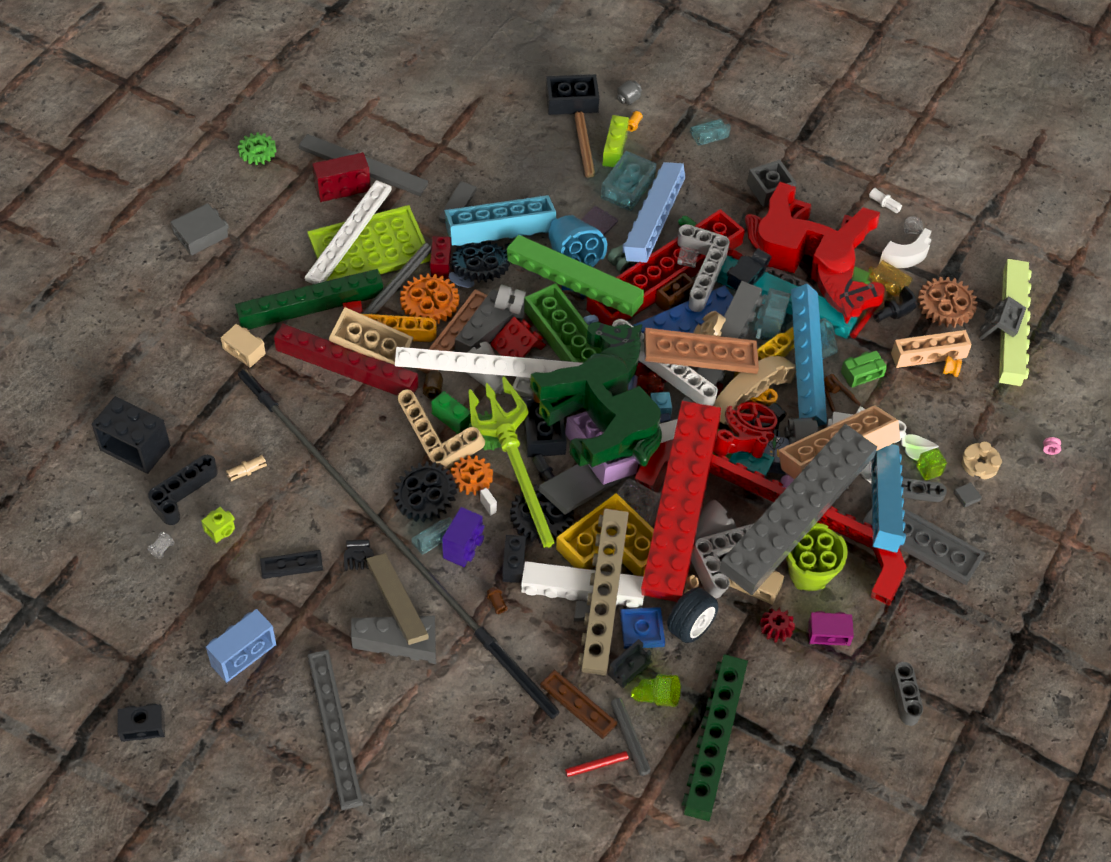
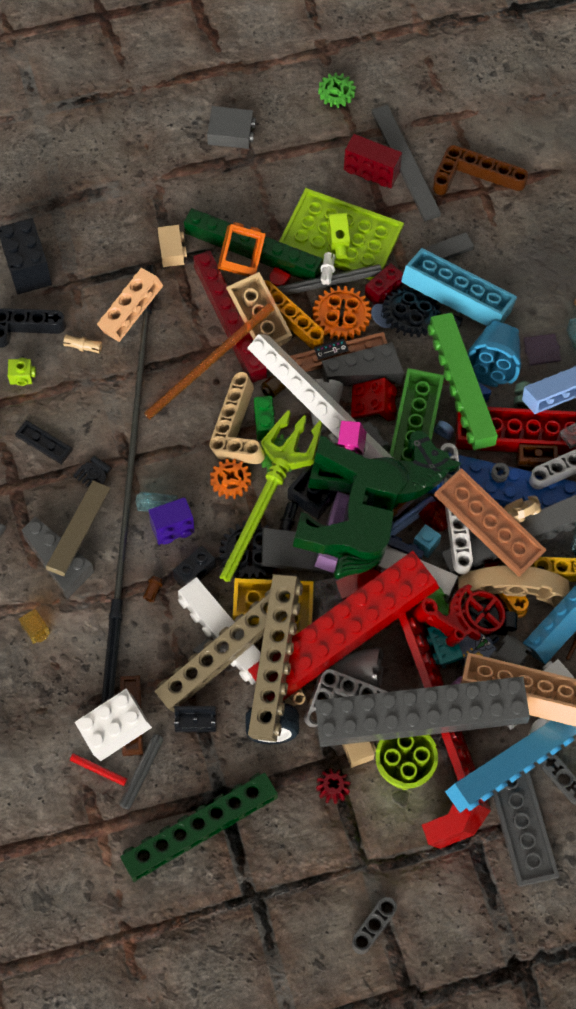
camera: 45 degrees right, 10 degrees up
white tile [305,180,392,284] -> none
black gear [393,461,457,523] -> none
white tile [480,488,497,516] -> none
light grey wheel [494,284,526,315] -> none
blue tile [620,607,665,649] -> none
clear neon green piece [631,674,681,707] -> none
magenta brick [808,611,854,646] -> none
none -> clear yellow brick [18,609,50,644]
none -> white brick [75,689,152,761]
none -> light nougat brick [97,268,163,342]
none -> clear orange piece [143,303,275,420]
none -> orange window [217,222,266,277]
none -> dark tan brick [248,574,303,742]
none -> black sticker [314,339,349,360]
none -> white axle [320,252,335,285]
none -> lime torso [327,213,350,259]
none -> dark pink brick [338,421,367,455]
none -> reddish brown beam [433,145,528,195]
none -> dark grey bush [491,463,509,482]

